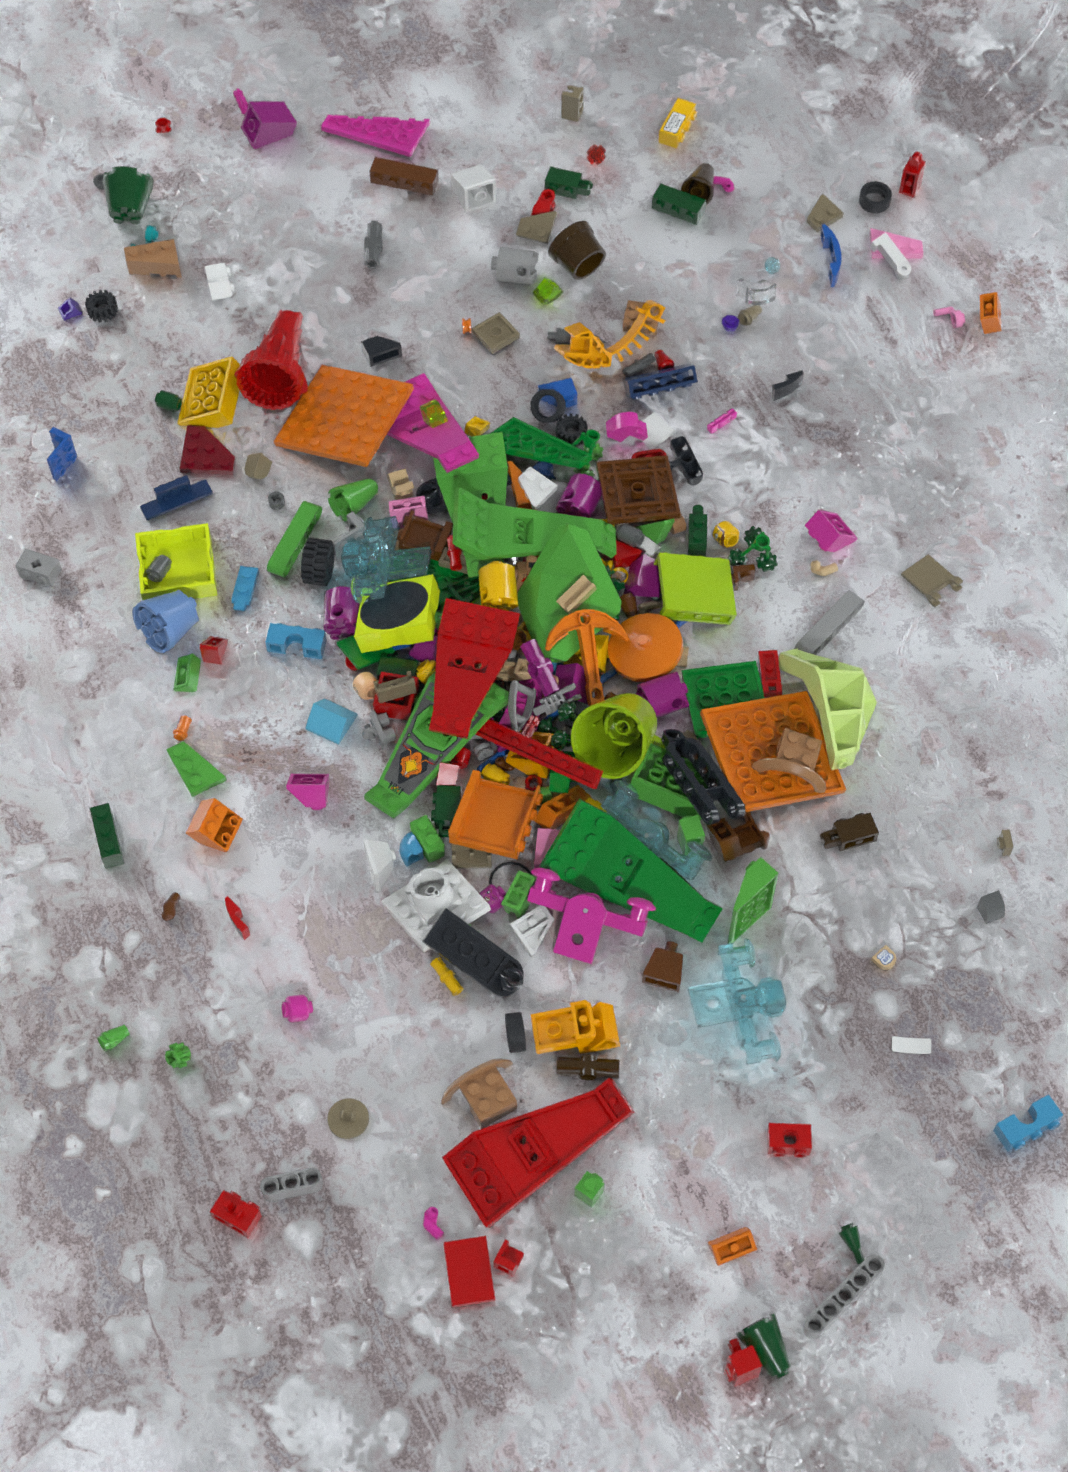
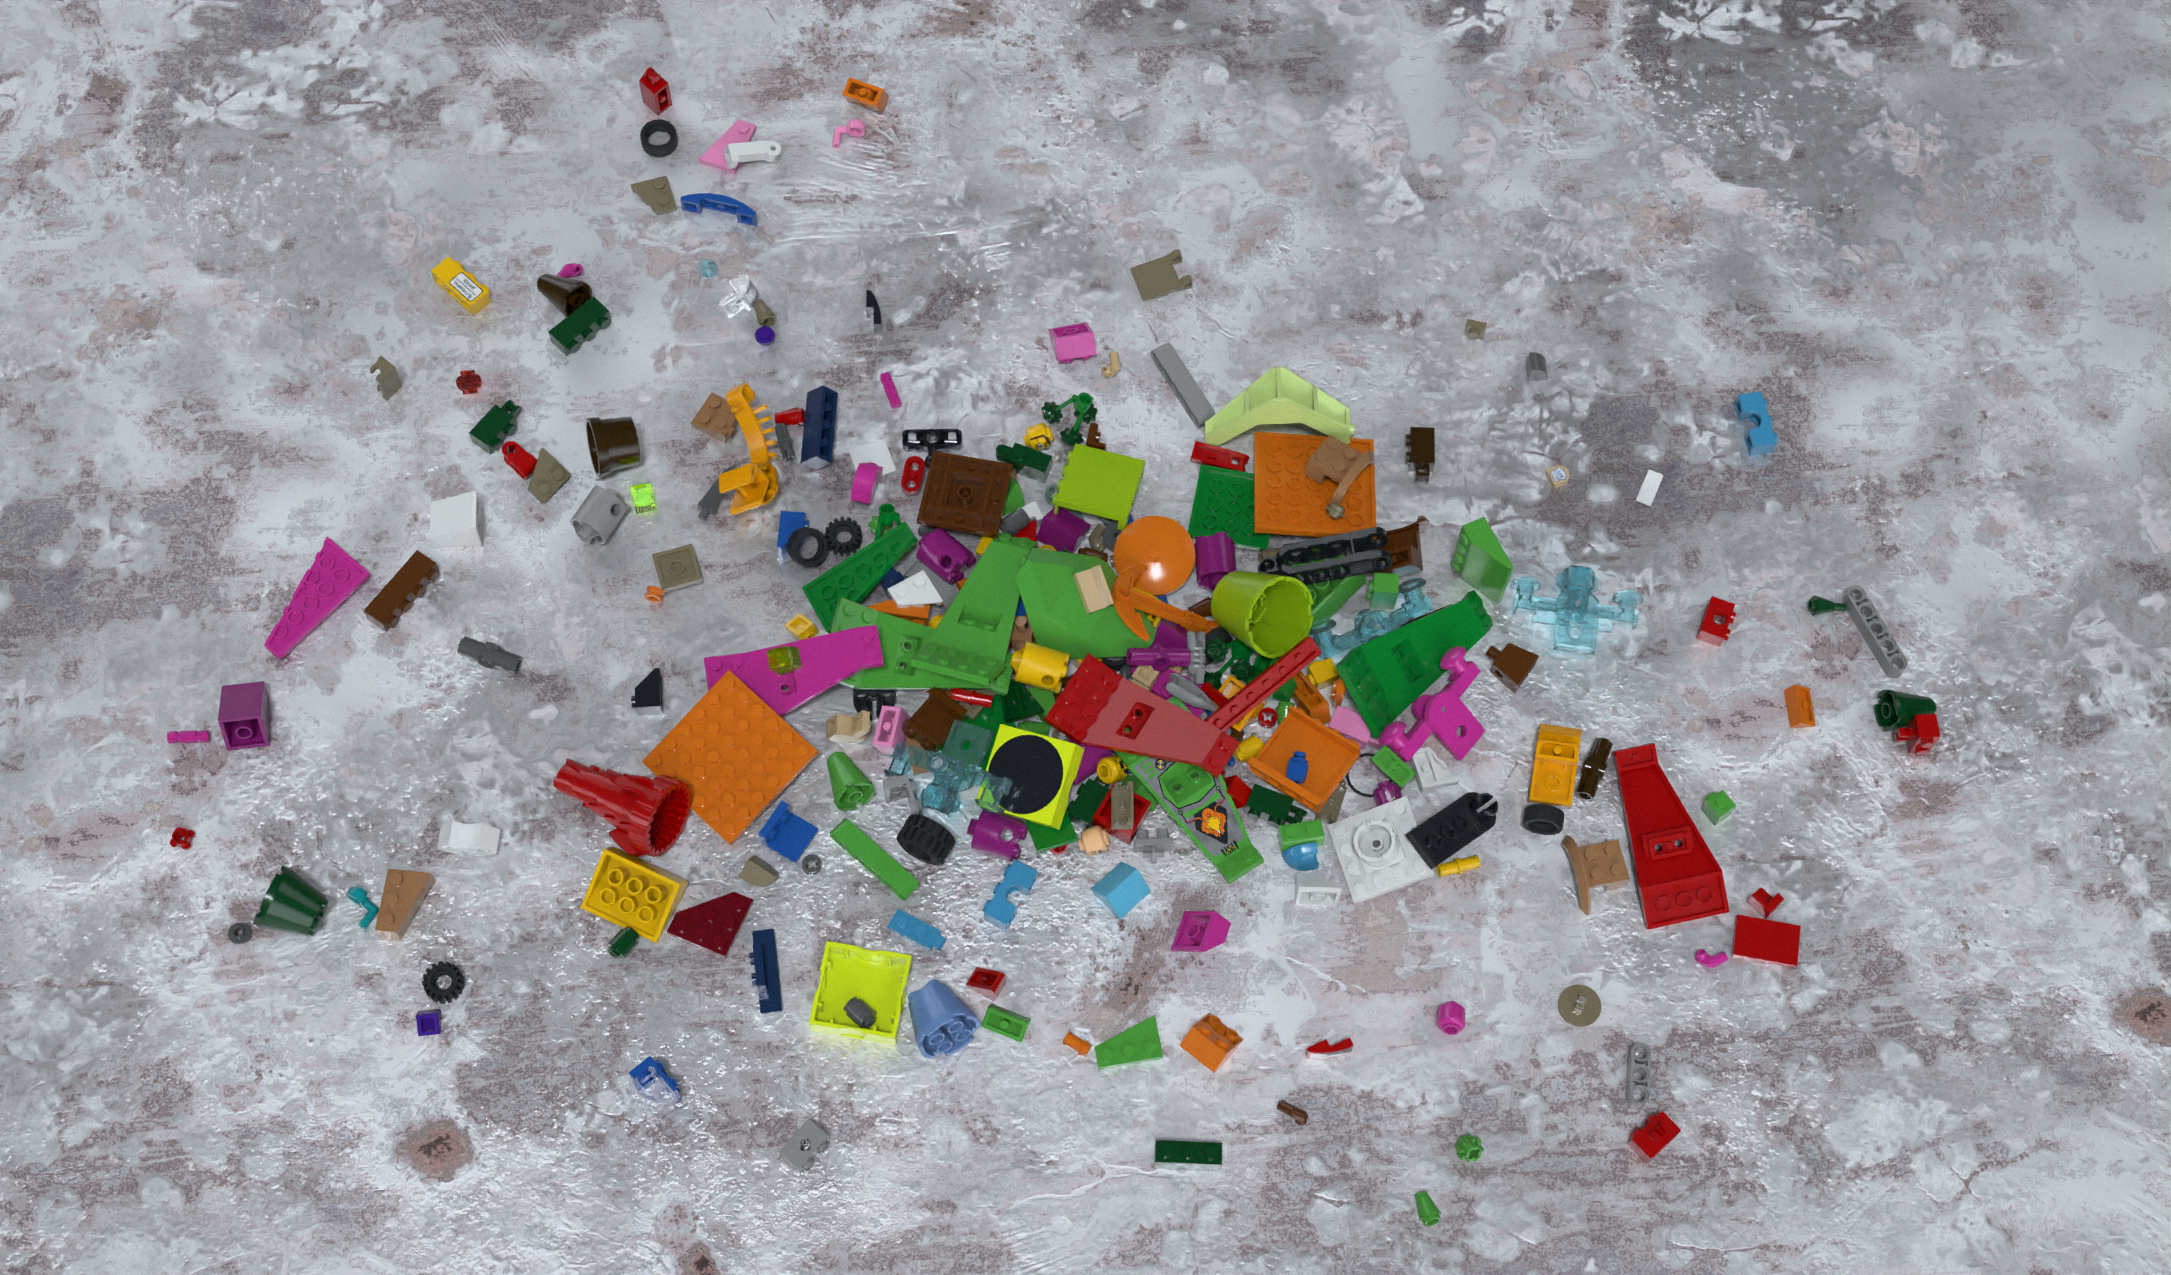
camera: 75 degrees left, 5 degrees up
none -> blue bracket [758,800,818,863]
none -> blue arm [1286,751,1309,785]
none -> dark tan plate [1326,501,1345,519]

